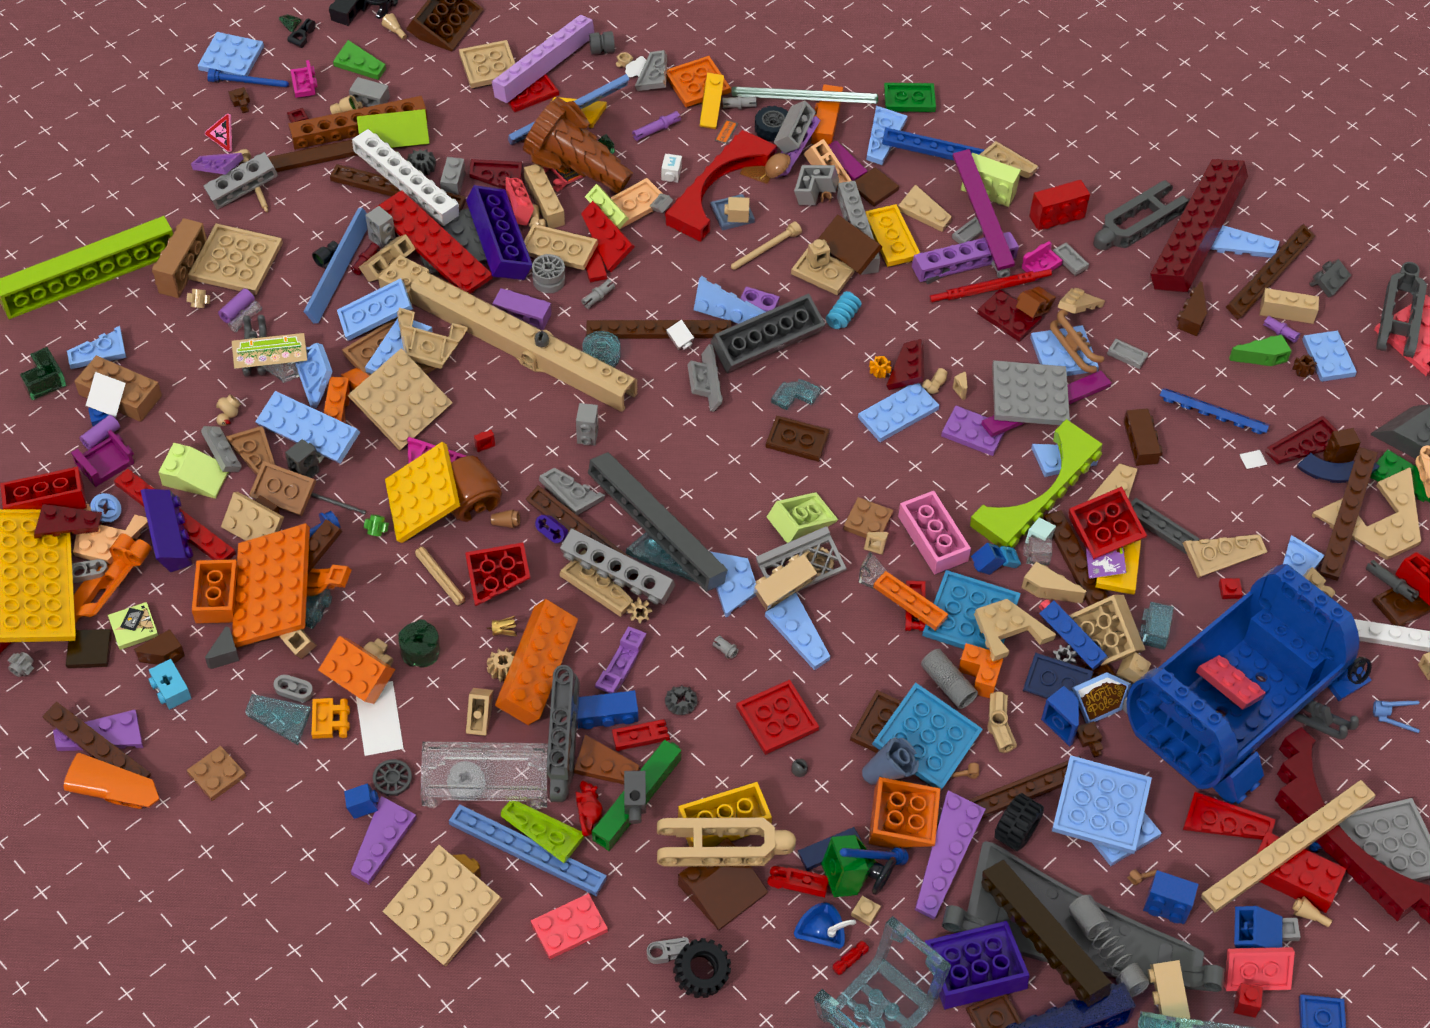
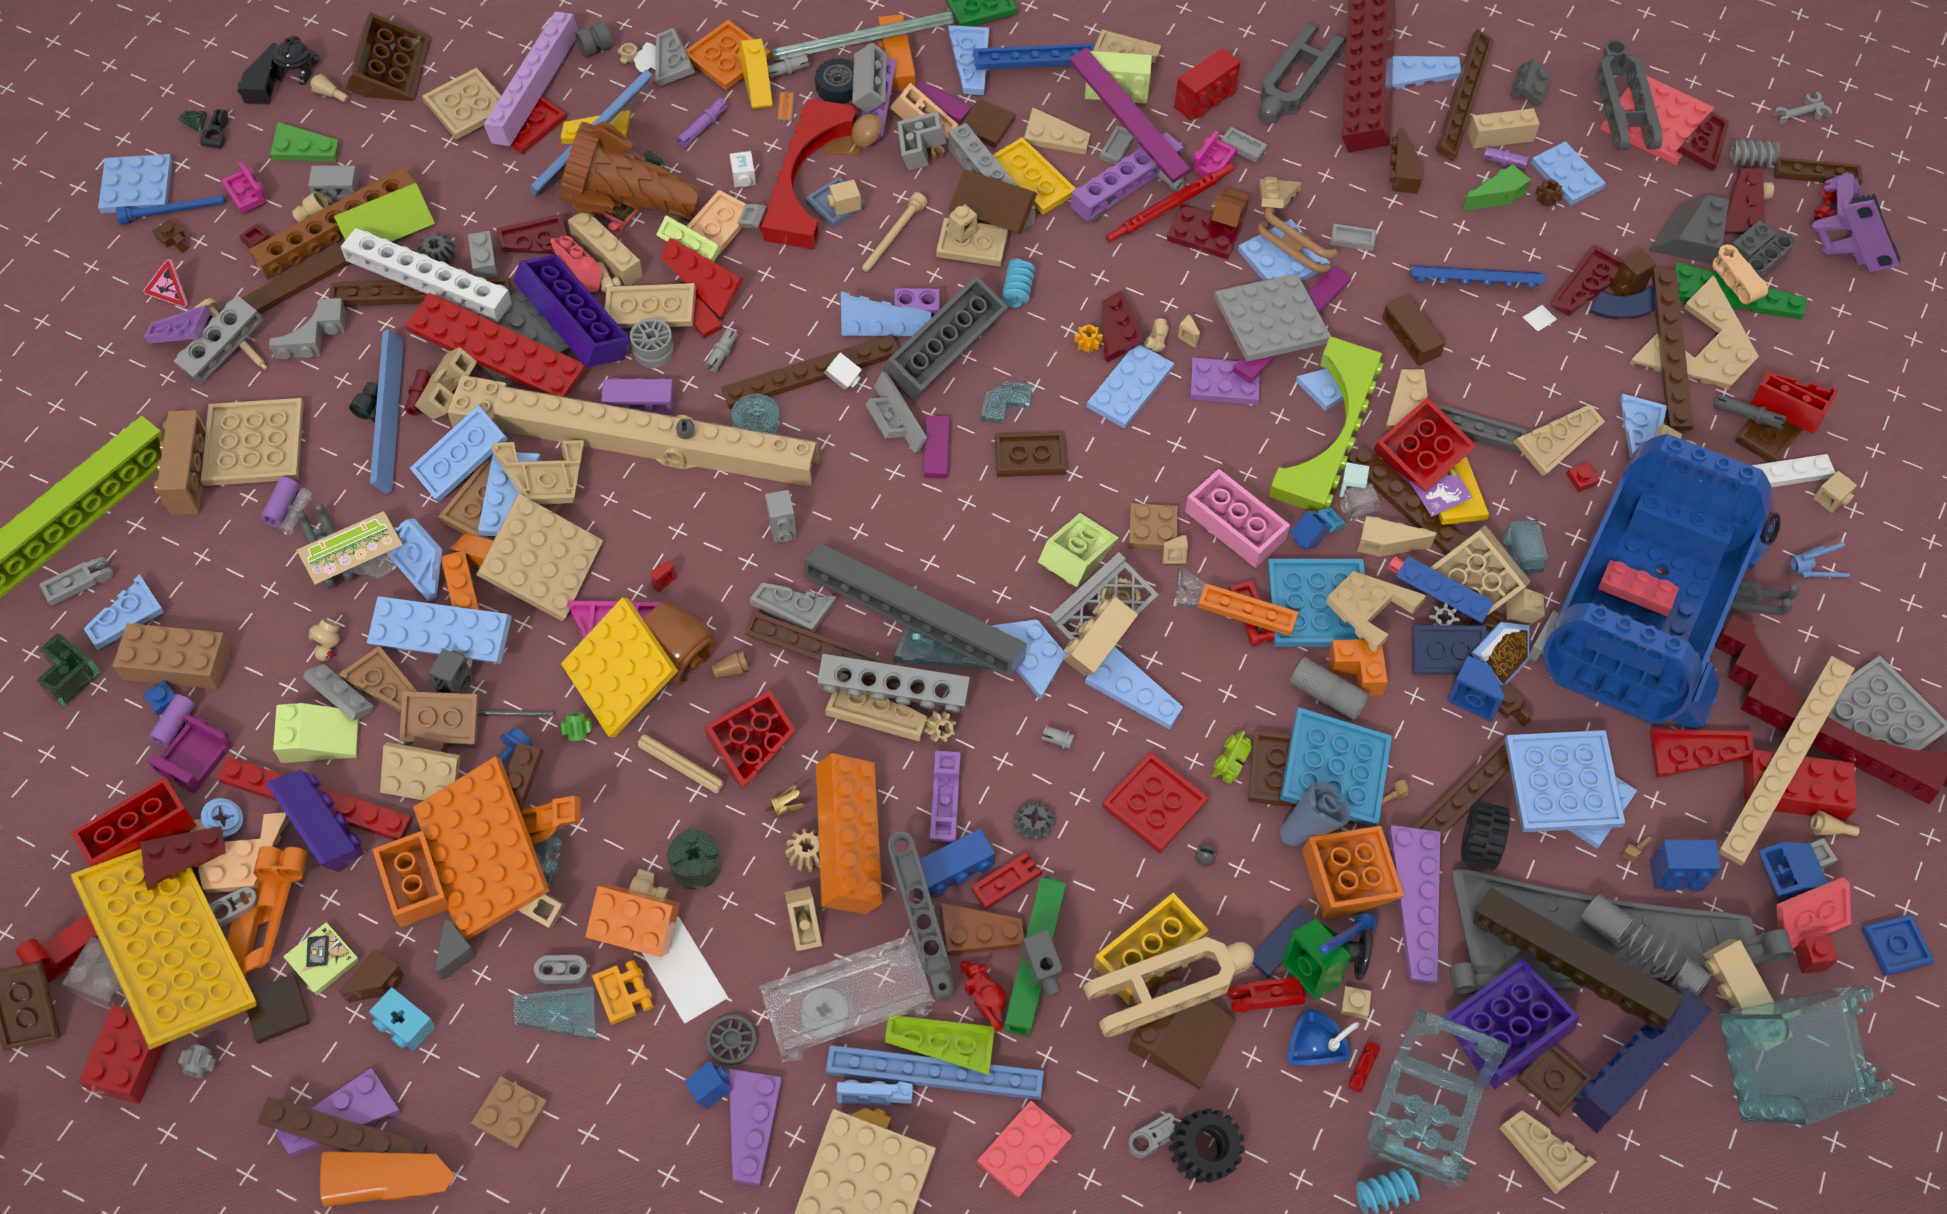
camera: 20 degrees left, 5 degrees up
white sticker [86,372,126,417] -> none
tan gear [187,289,210,308] -> none
light grey brick [365,206,396,249] -> none
dark purple beam [535,515,569,543] -> none
tan piece [987,692,1017,753] -> none
none -> light grey hinge [39,557,114,606]
none -> light grey arch [269,298,346,359]
none -> light blue hinge [837,1080,913,1106]
none -> magenta tile [924,416,949,478]
none -> lime hinge [1212,731,1252,784]

